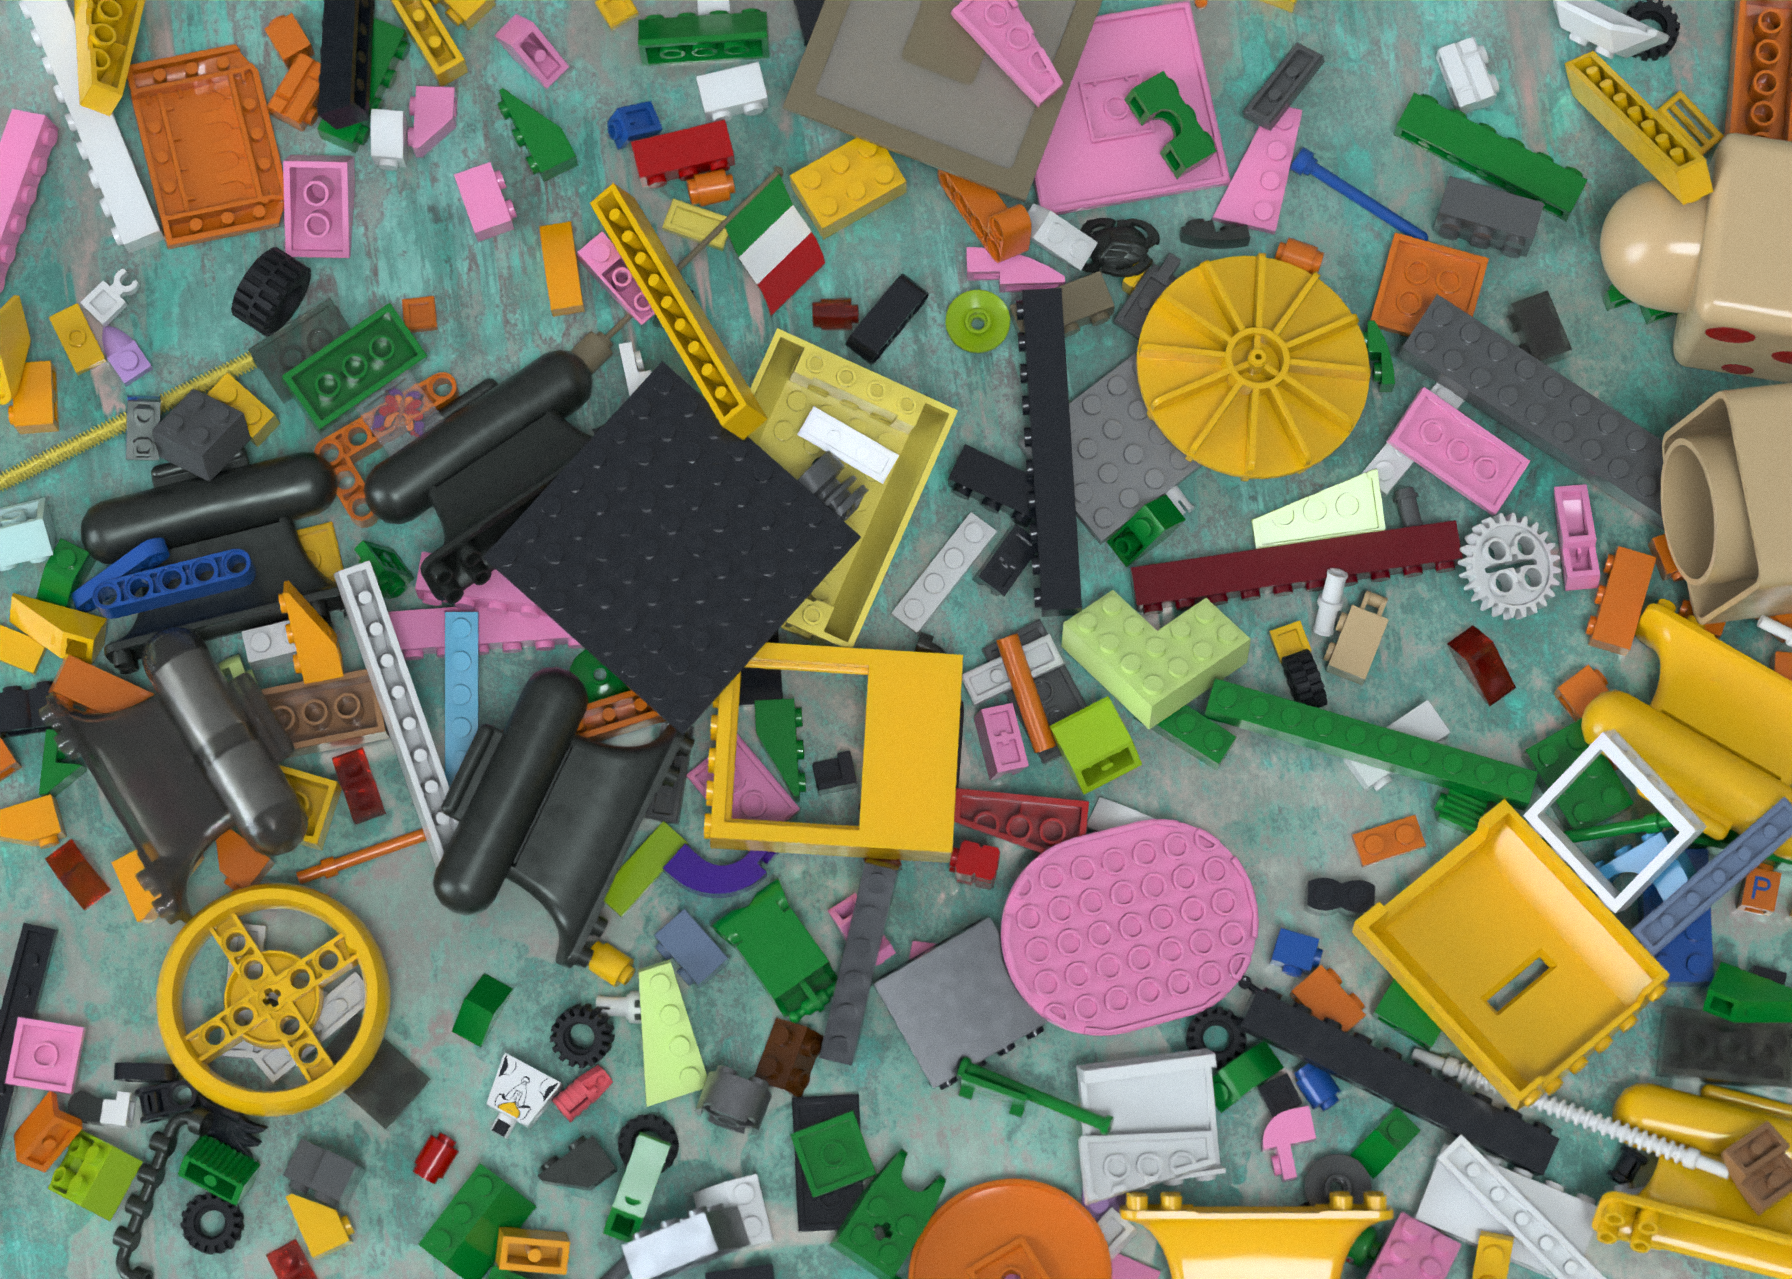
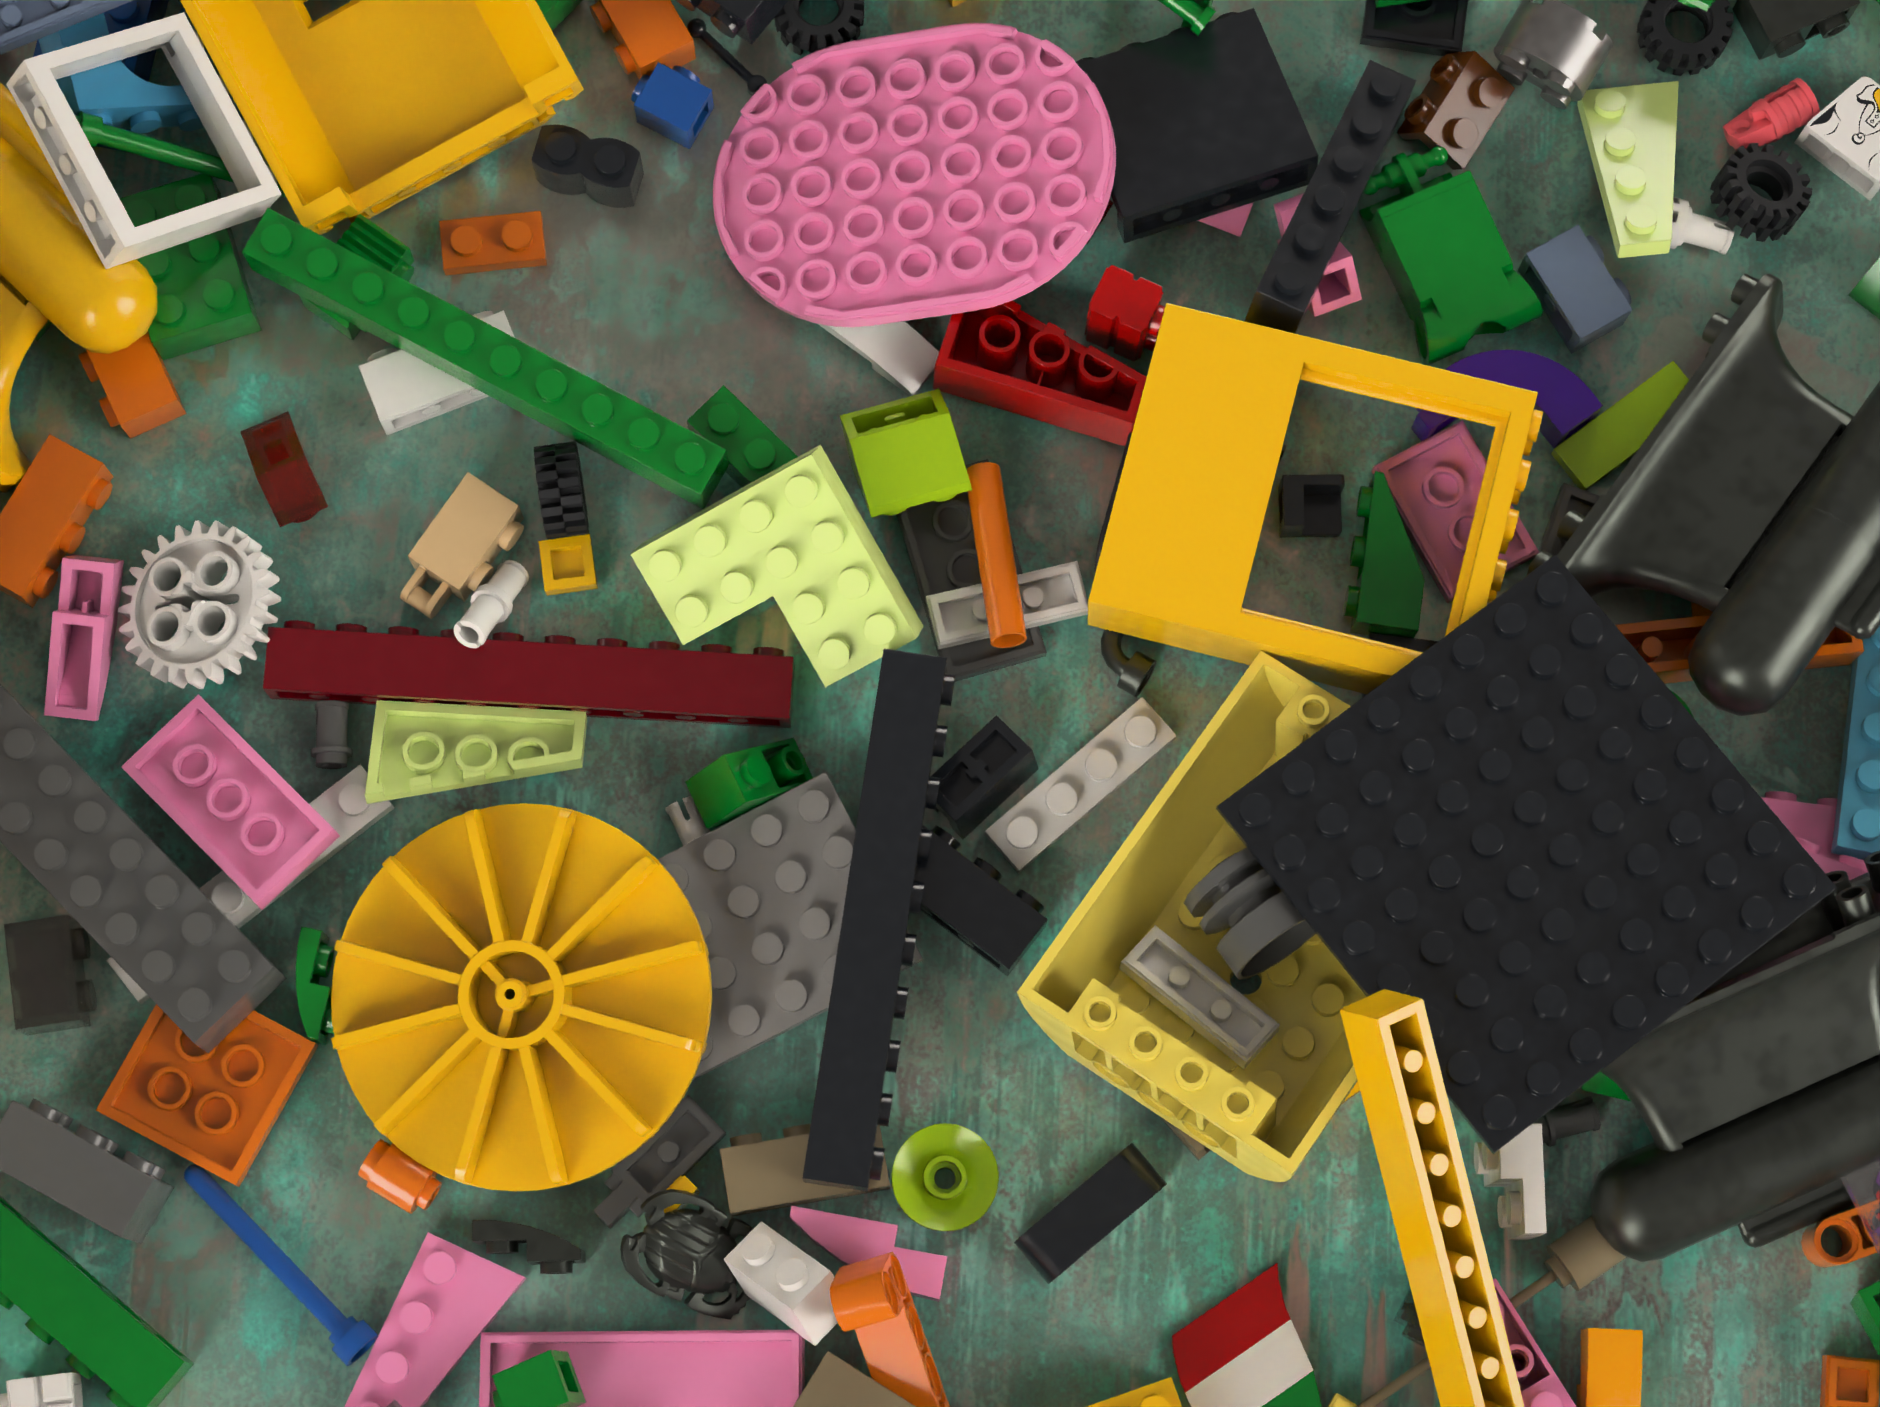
camera: 175 degrees left, 0 degrees up
yellow brick [588,941,636,988] -> none
clear red brick [812,298,859,331] -> none
bright pink hinge [974,703,1029,780] -> none

